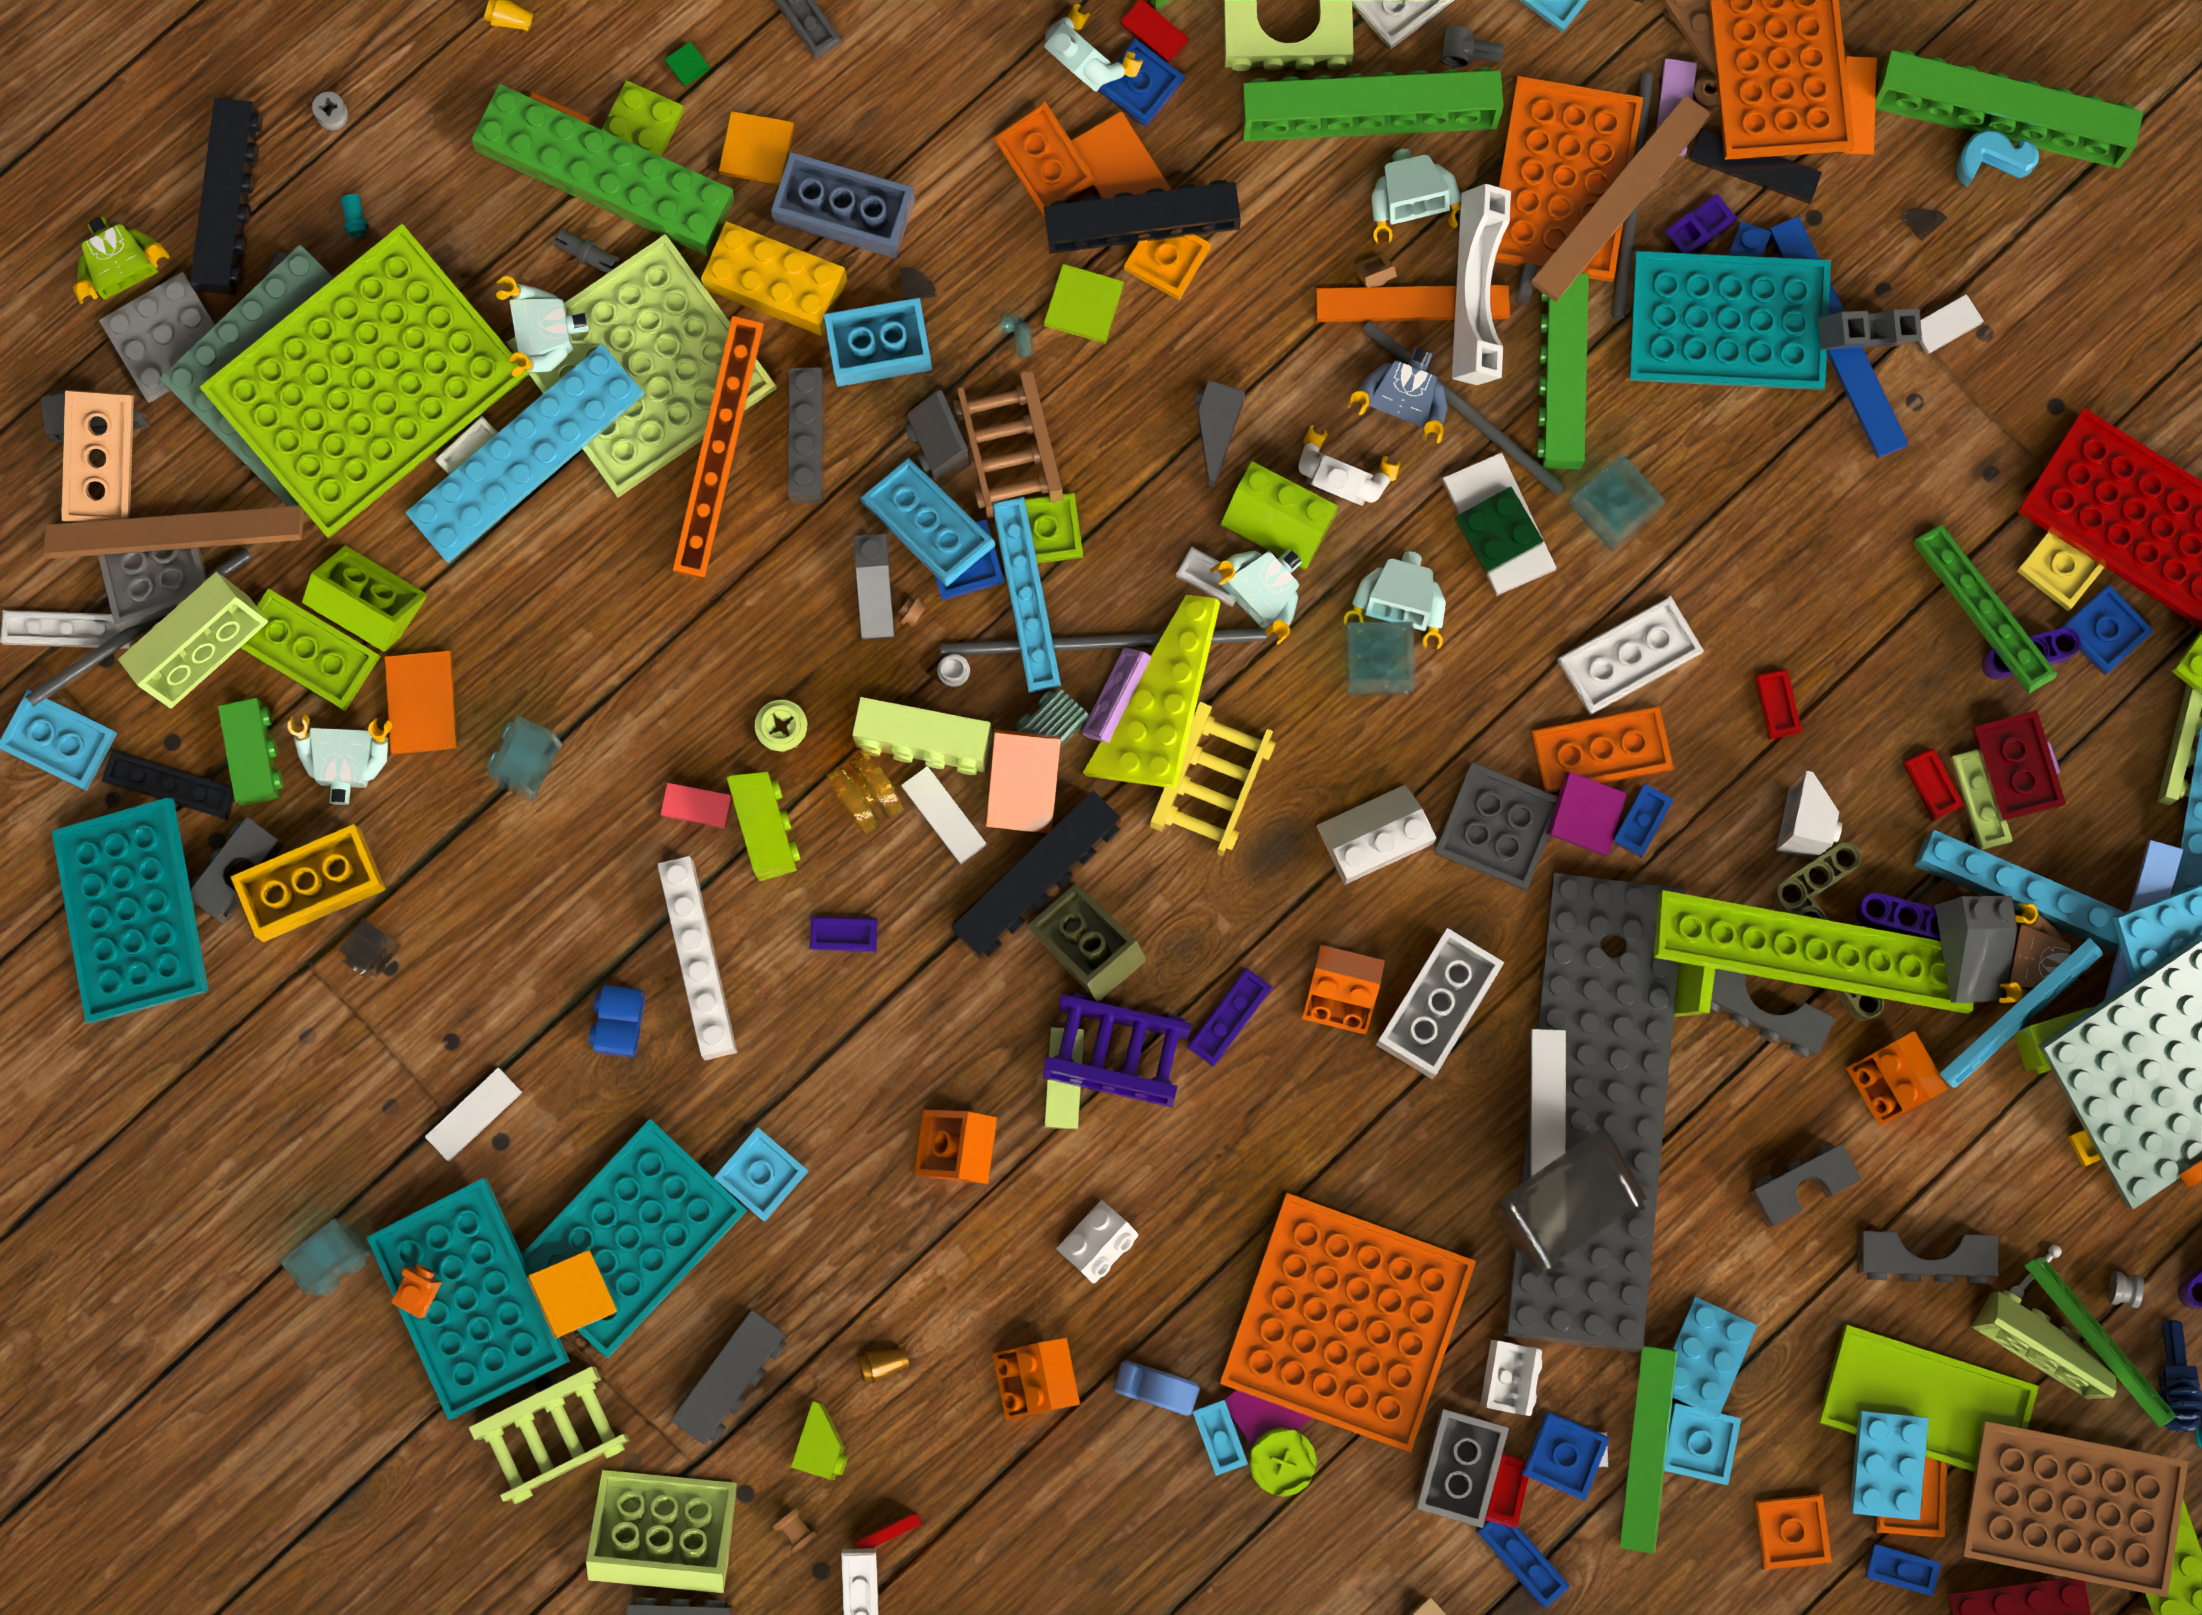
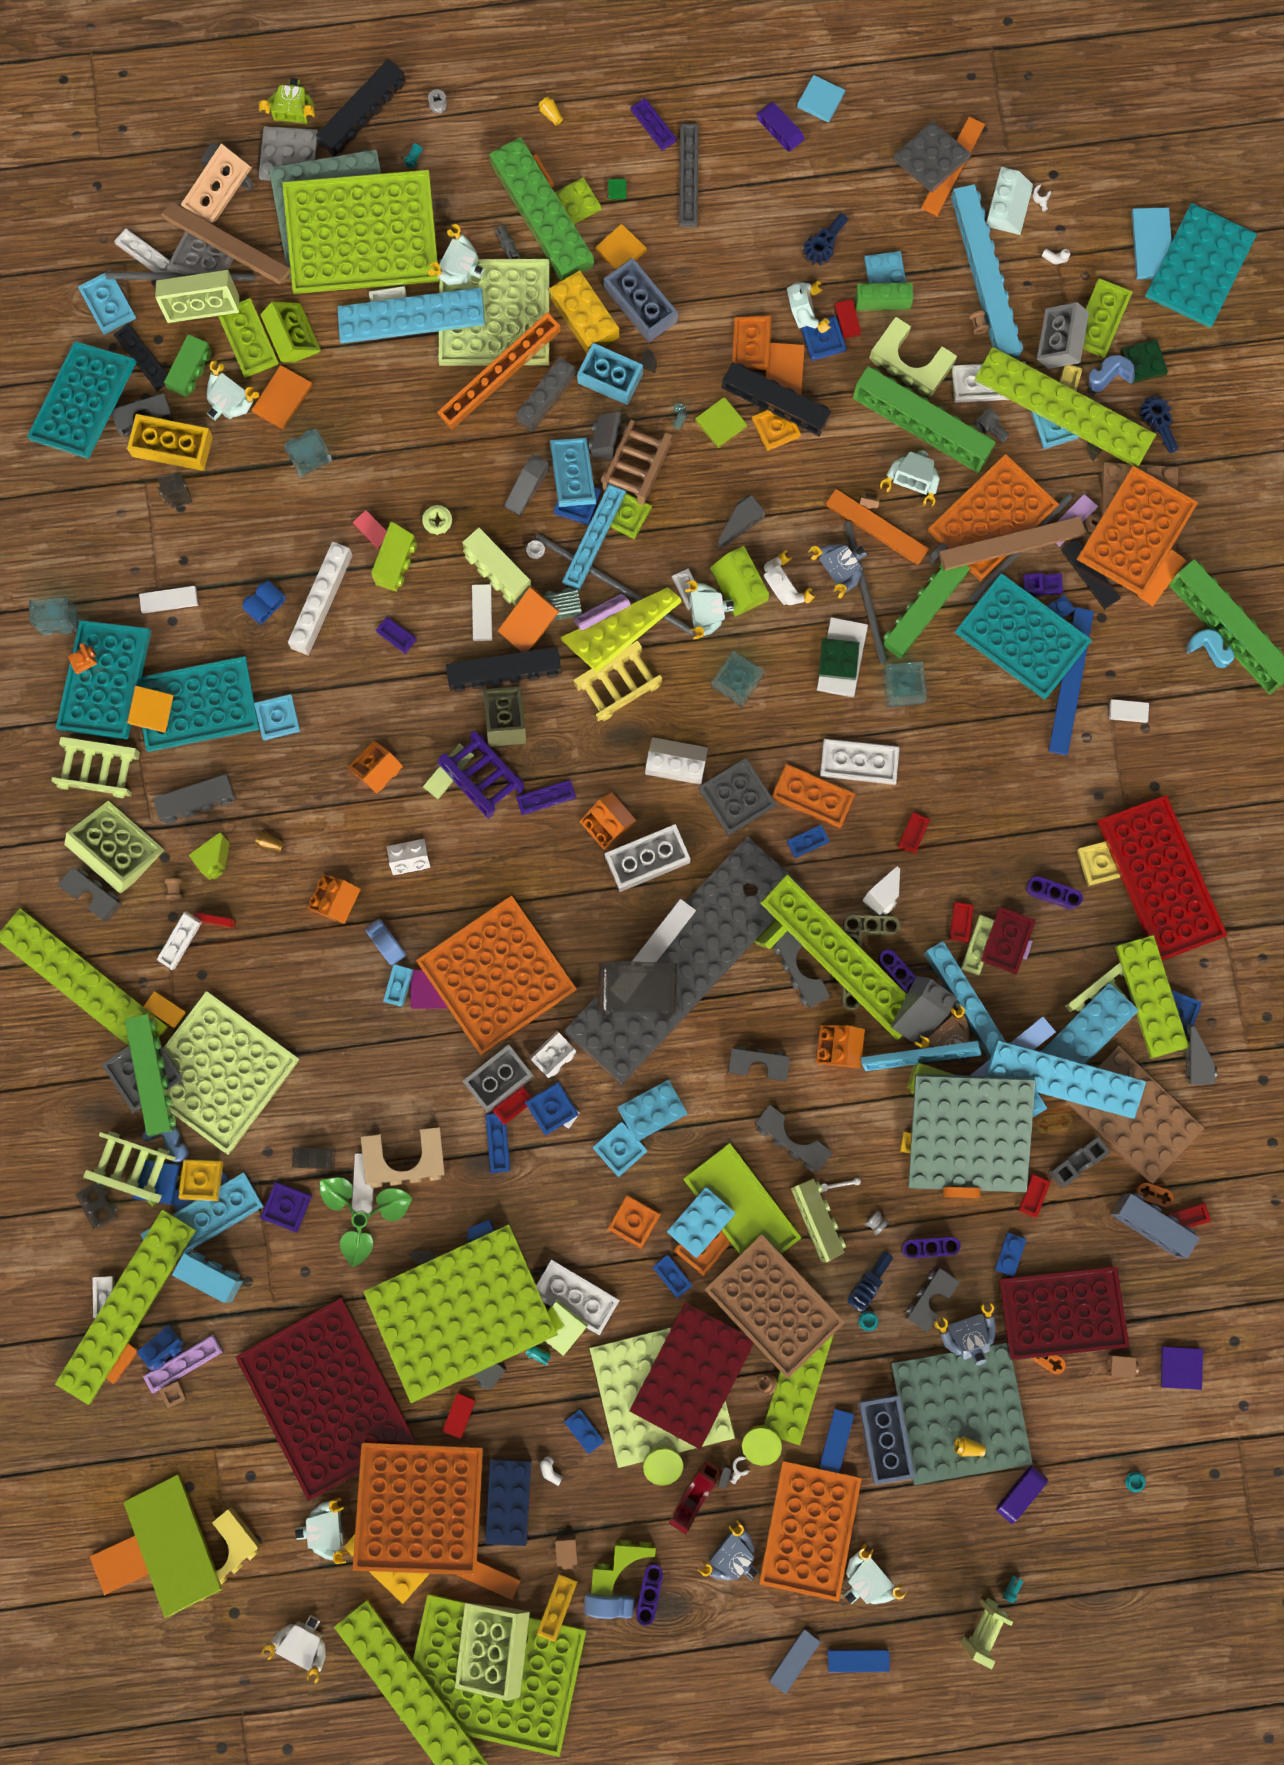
camera: 35 degrees right, 0 degrees up
clear yellow wheel [825,750,904,836] -> none
medium nougat plate [898,595,927,627] -> none
lime tile [1249,1427,1317,1497] -> none
light aqua torso [1344,551,1446,650] -> none
white arch [1452,184,1511,385] -> none
magenta tile [1547,772,1627,856] -> none
bright green tile [1620,1345,1678,1554] -> none
dark grey arch [1818,309,1922,350] -> none
clear smoke tile [1901,208,1948,241] -> none
bright green tile [1914,524,2057,694] -> none
bright green tile [2025,1257,2176,1428] -> none
blue tile [2060,584,2154,676] -> none

